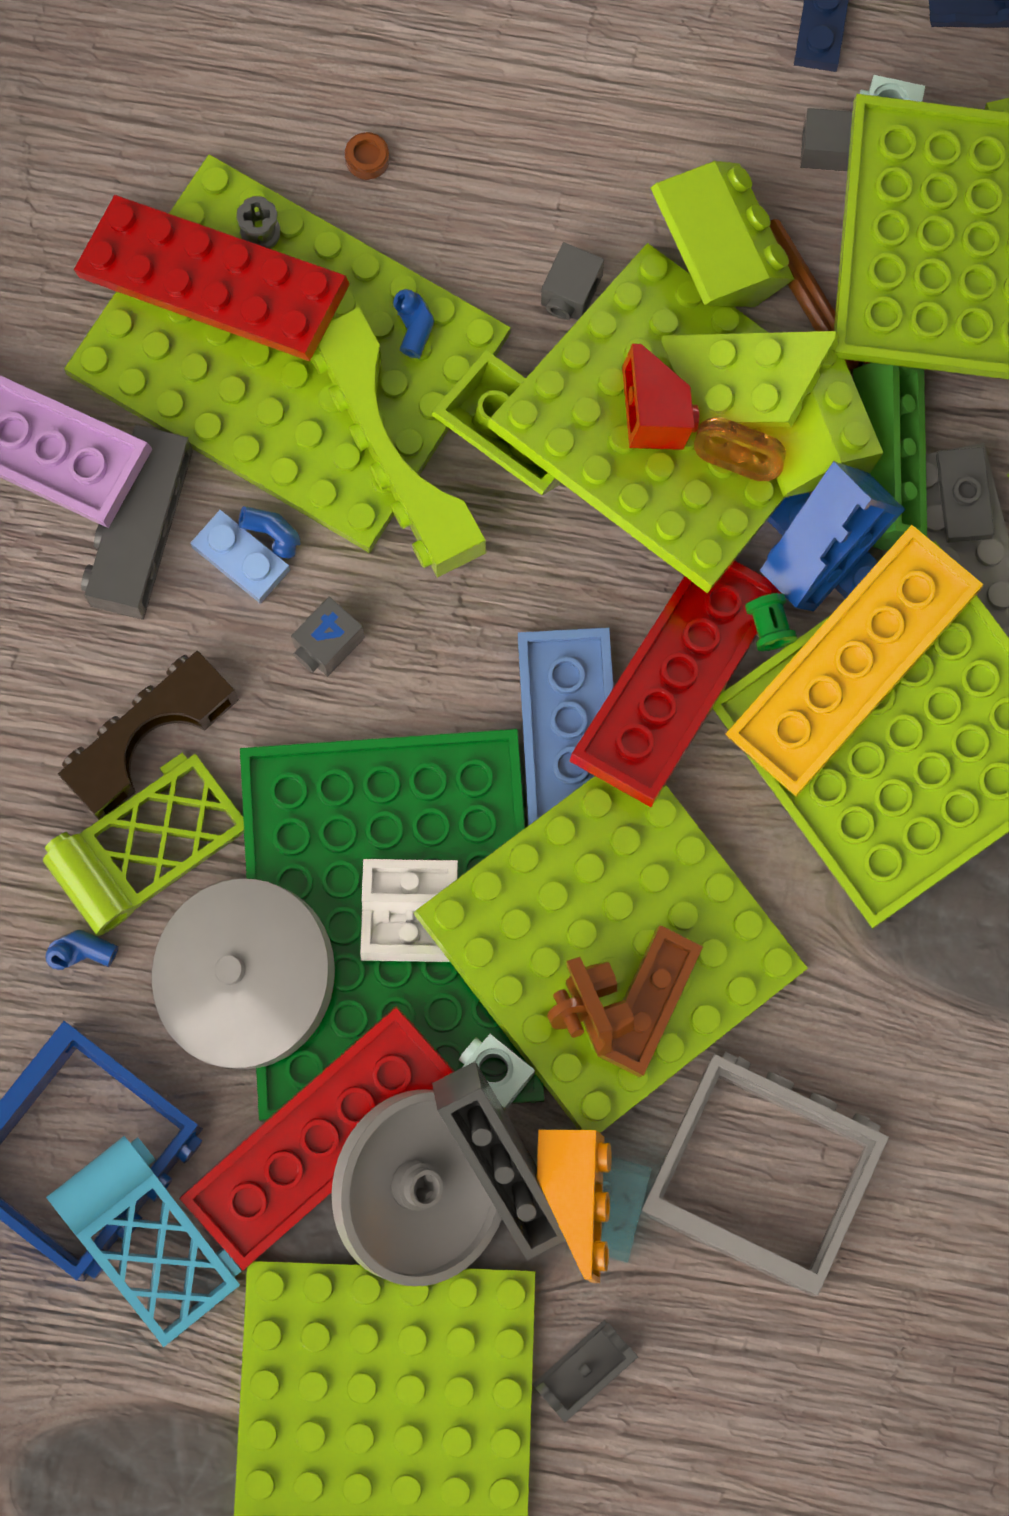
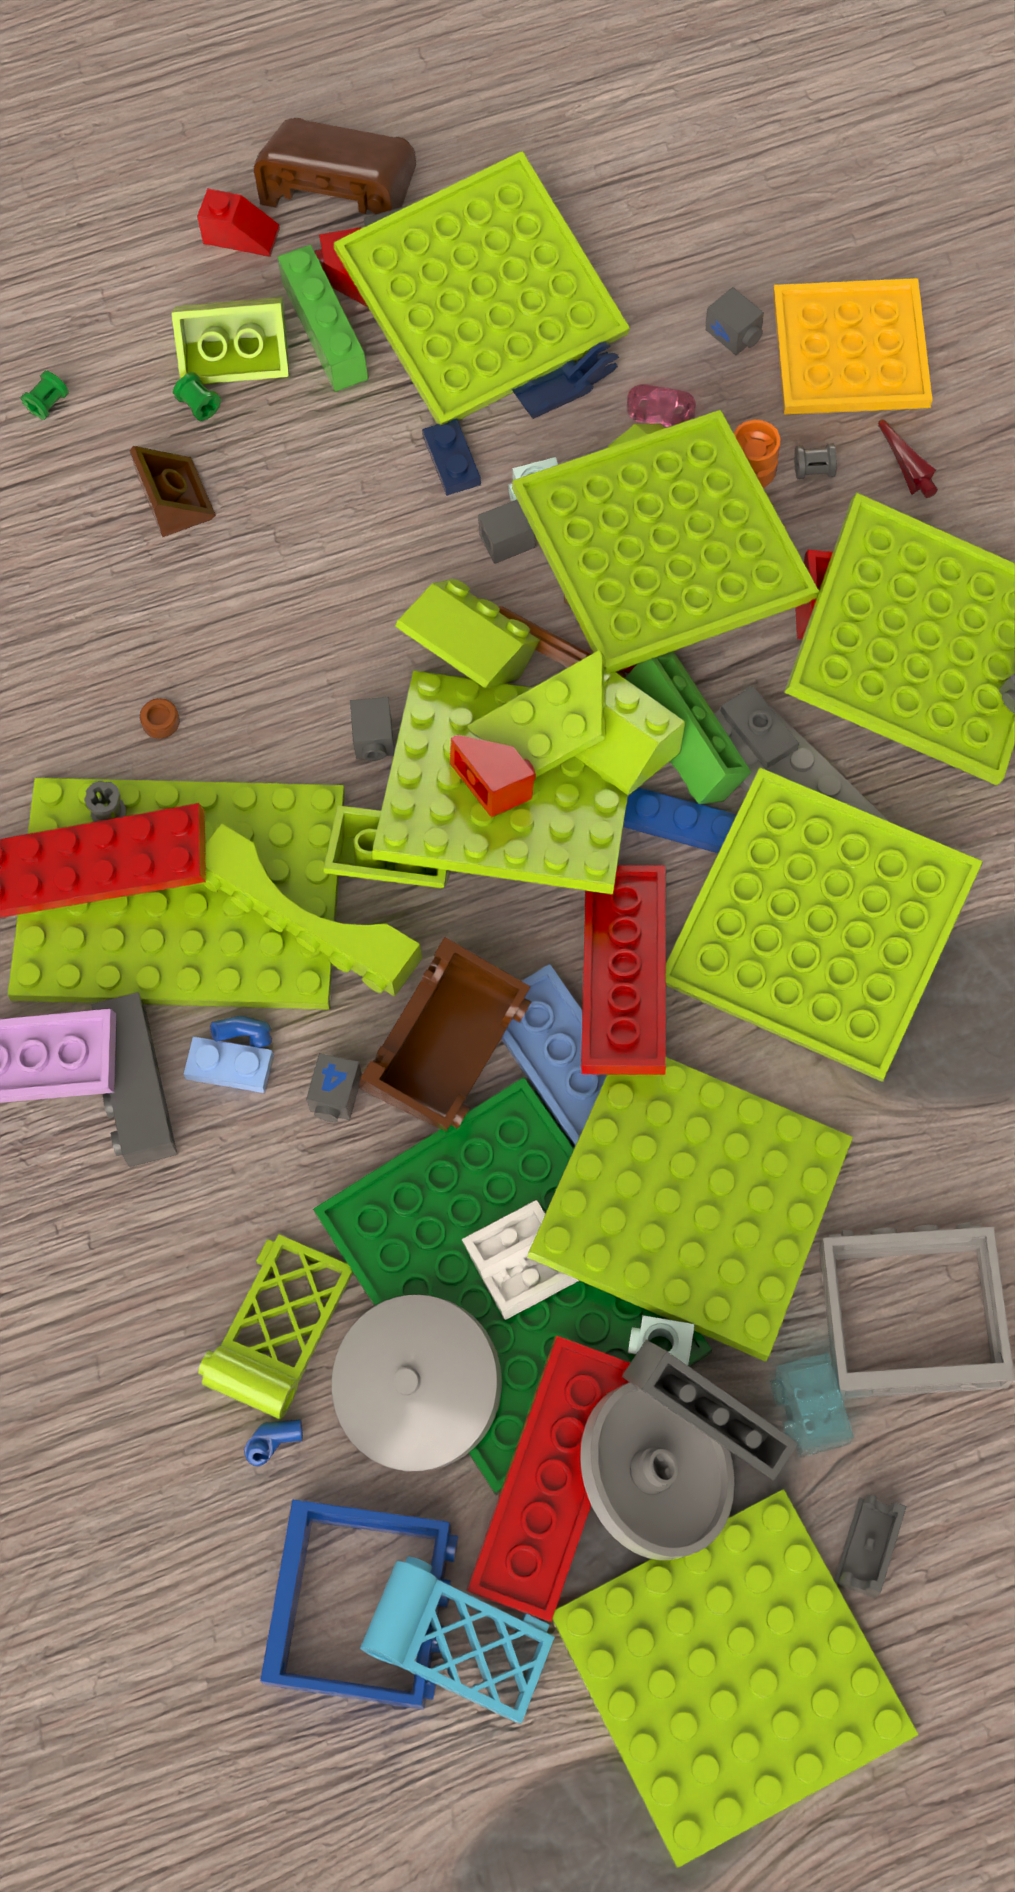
camera: 25 degrees left, 10 degrees down
dark brown arch [58,650,239,820] -> none
blue arm [393,289,434,359] -> none
light orange slope [537,1130,612,1283] -> none
dark orange hips [547,957,634,1056] -> none
dark orange plate [598,925,703,1077] -> none
clear orange plate [694,417,786,481] -> none
yellow plate [726,525,983,797] -> none
green bush [745,593,798,652] -> none
wedge [760,461,905,612] -> none
none -> reddish brown windscreen [359,937,532,1132]

